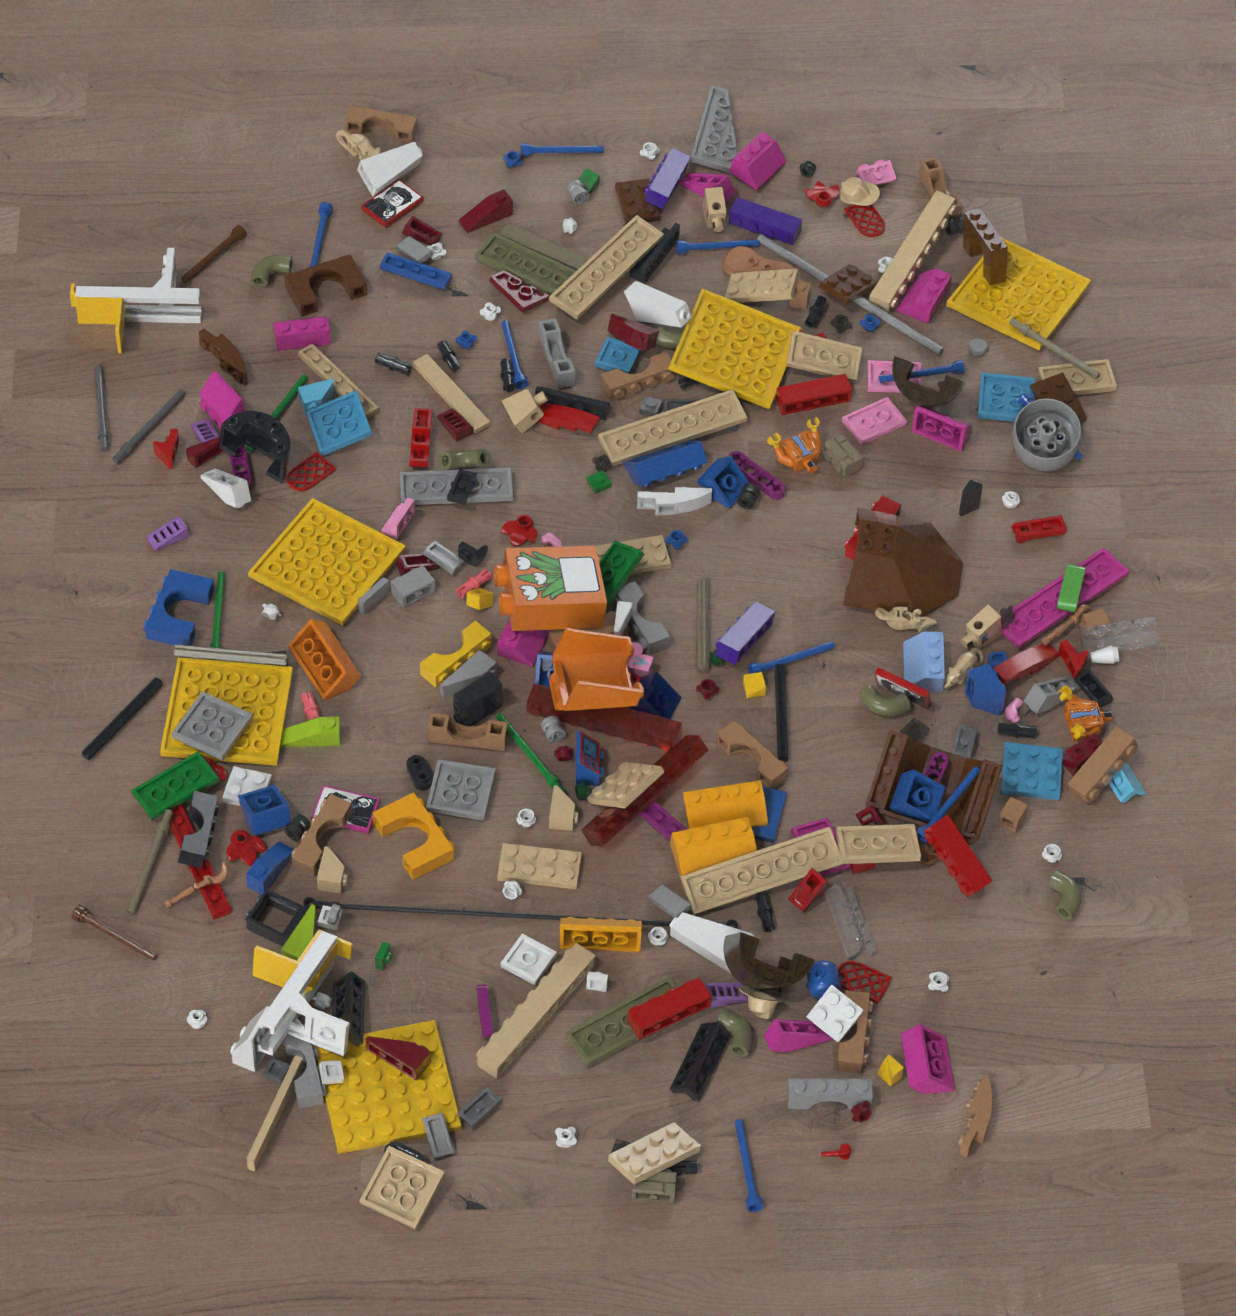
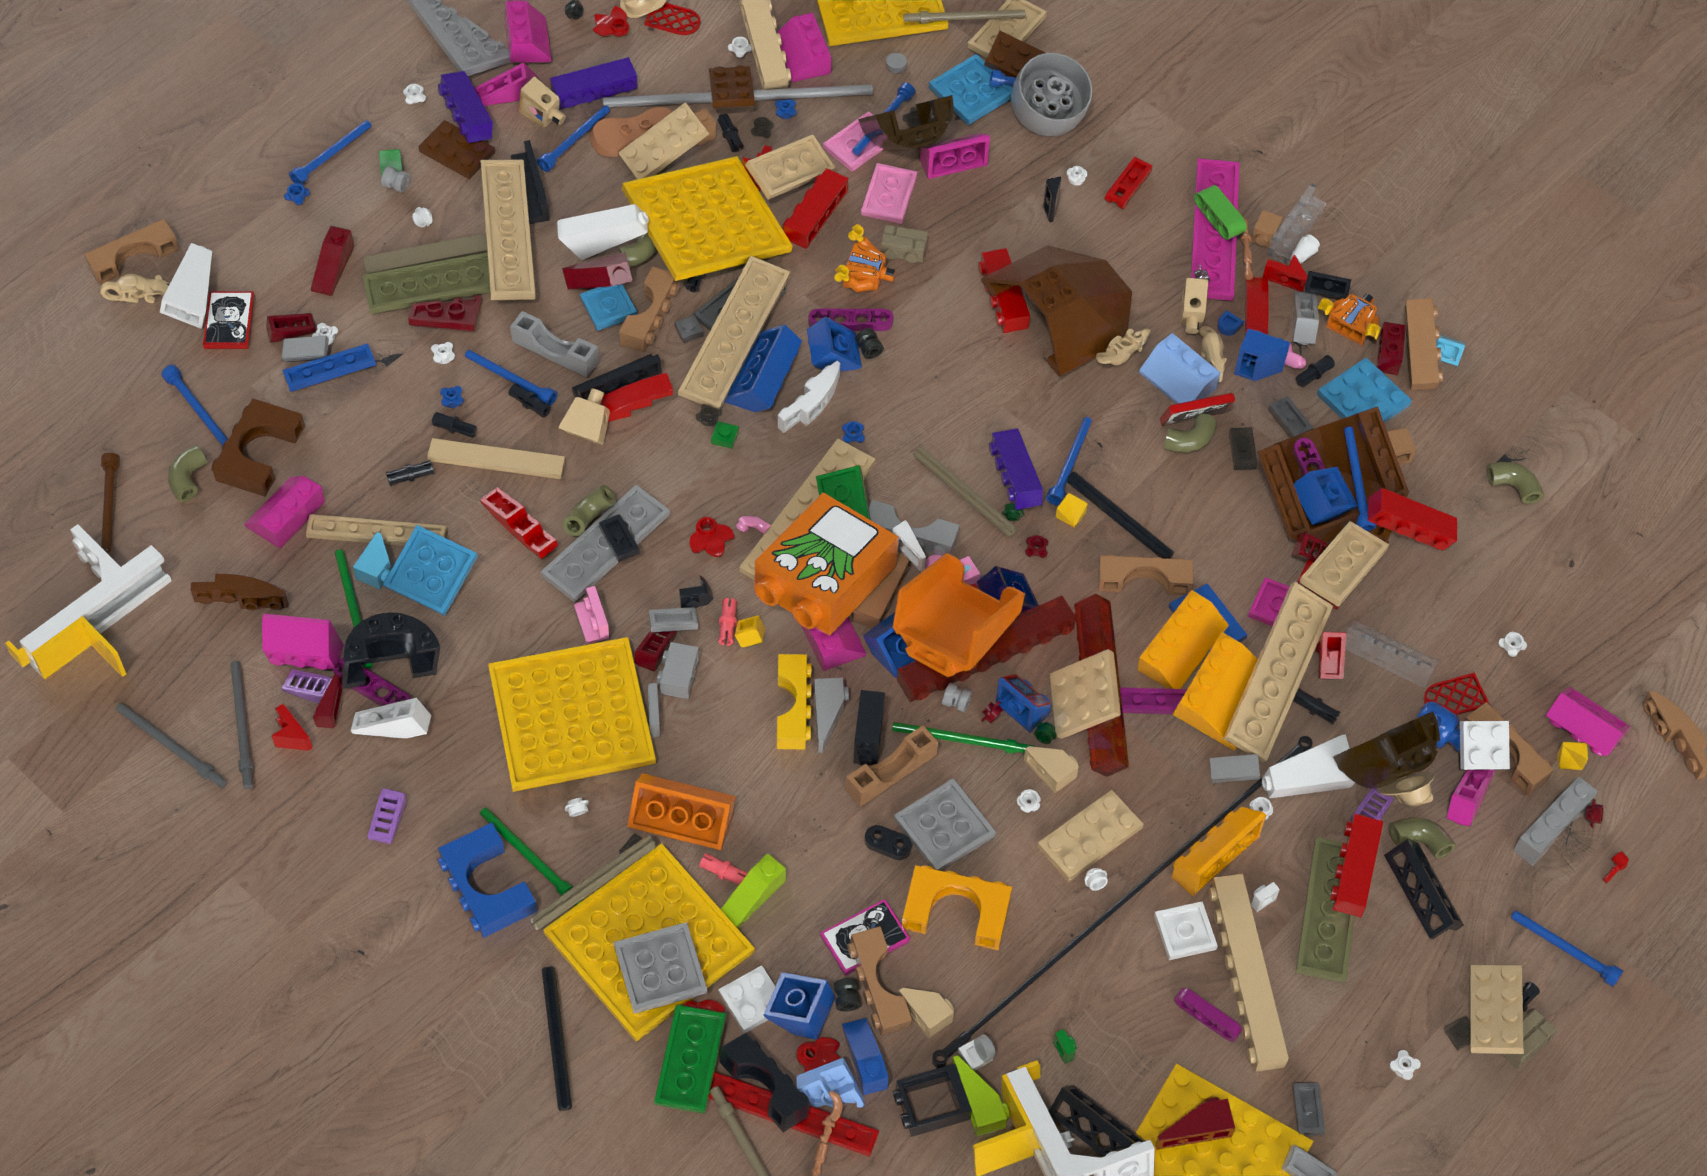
camera: 45 degrees left, 5 degrees up
red window [287,452,336,491] -> none
dark red slope [437,408,472,442] -> none
white plate [1042,844,1062,863] -> none
none -> light blue slope [797,1058,865,1107]

